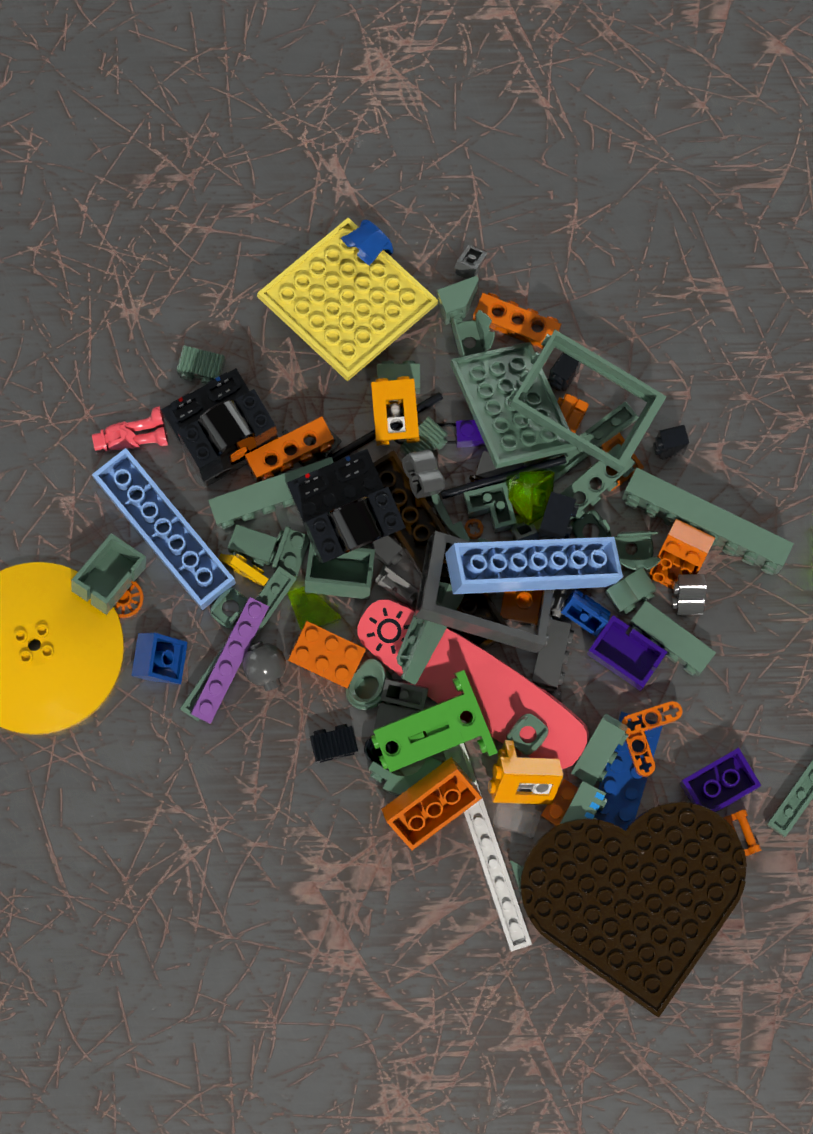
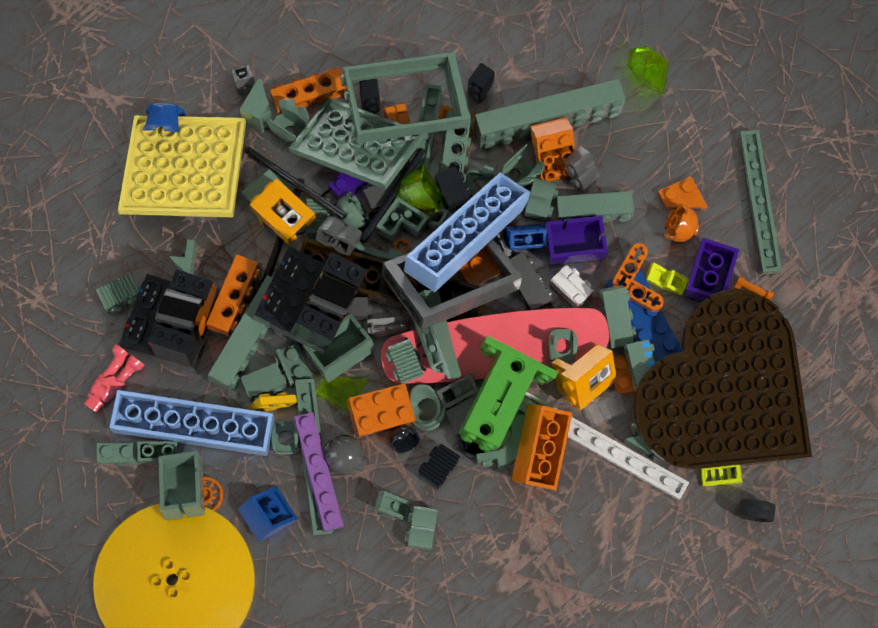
camera: 45 degrees left, 5 degrees down
none -> sand green slope [96,441,178,466]
none -> sand green slope [170,239,197,274]
none -> black piece [245,147,347,220]
none -> sand green cylinder [335,192,371,229]
none -> sand green slope [374,490,412,521]
none -> sand green brick [385,339,424,384]
none -> black hair [389,424,420,453]
none -> sand green brick [405,506,438,551]
none -> white brick [550,265,594,308]
none -> neon yellow slope [645,263,689,296]
none -> orange wing [657,176,708,210]
none -> orange cylinder [664,203,699,242]
none -> neon yellow slope [701,465,743,487]
none -> black tyre [738,499,776,522]

